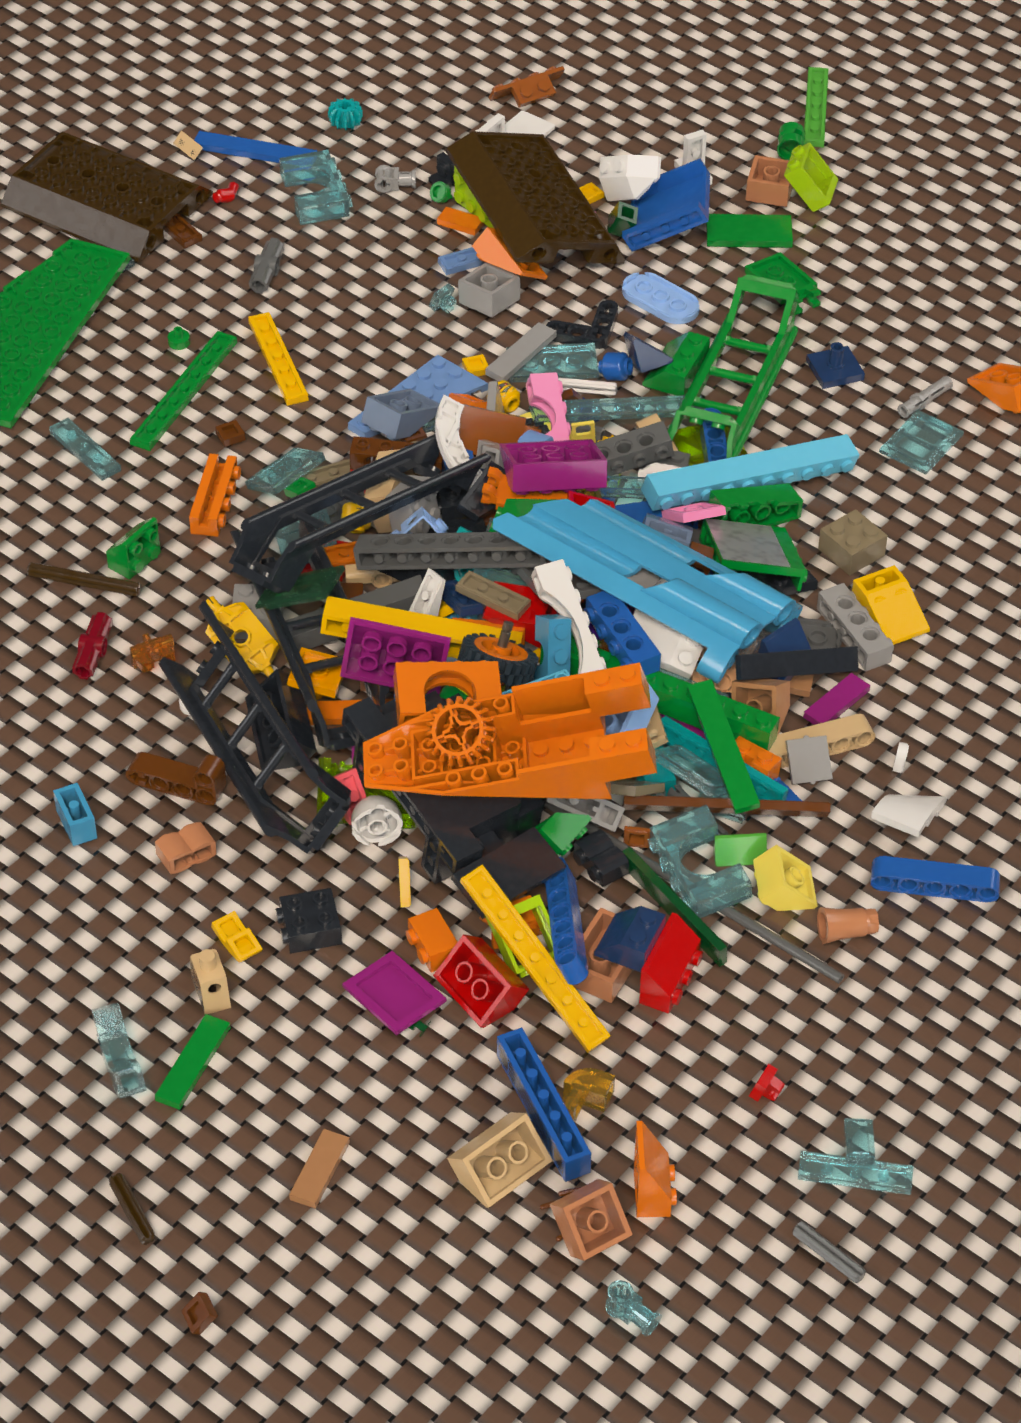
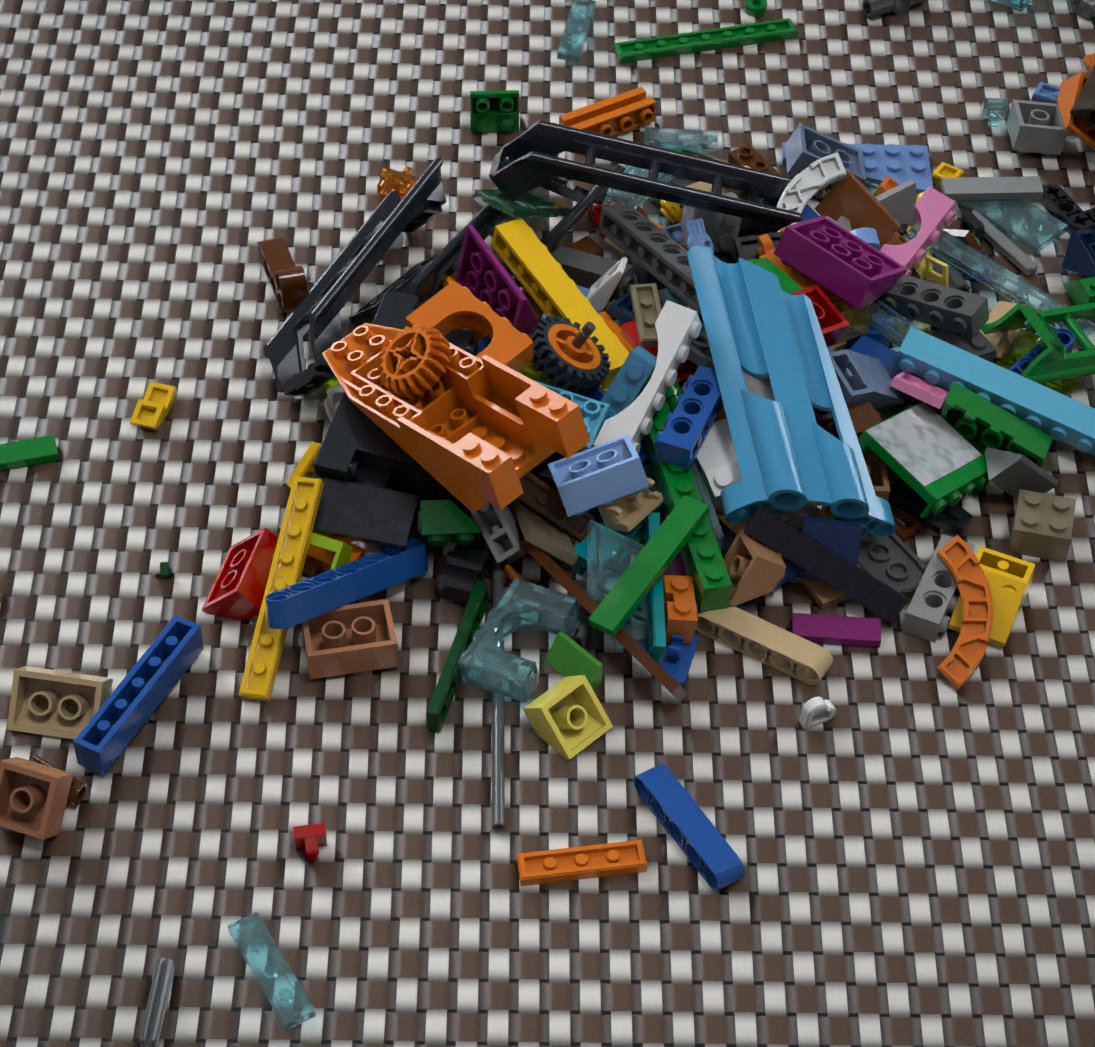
camera: 50 degrees right, 0 degrees up
dark brown axle [27,562,141,597] -> none
dark azure brick [53,783,97,846] -> none
dark red piece [72,612,113,680] -> none
nougat brick [155,822,217,874] -> none
tan torso [190,949,231,1014] -> none
yellow plate [205,596,280,677] -> none
reddish brown plate [215,420,246,447] -> none
yellow tile [248,312,309,406] -> none
black brick [275,888,342,954] -> none
magenta piece [342,951,447,1035] -> none
orange brick [406,908,457,973] -> none
clear yellow brick [562,1068,615,1122] -> none
dark blue slope [594,906,666,972] -> none
blue head [598,352,633,381] -> none
orange slope [633,1121,677,1217] -> none
red slope [639,912,703,1014] -> none
light grey piece [785,735,833,785] -> none
nougat plant [817,907,879,944] -> none
clear light blue tile [844,1118,875,1165] -> none
white slope [871,794,947,837] -> none
none -> orange tile [516,839,647,886]
none -> orange tile [936,535,993,691]
none -> dark grey slope [985,447,1059,499]

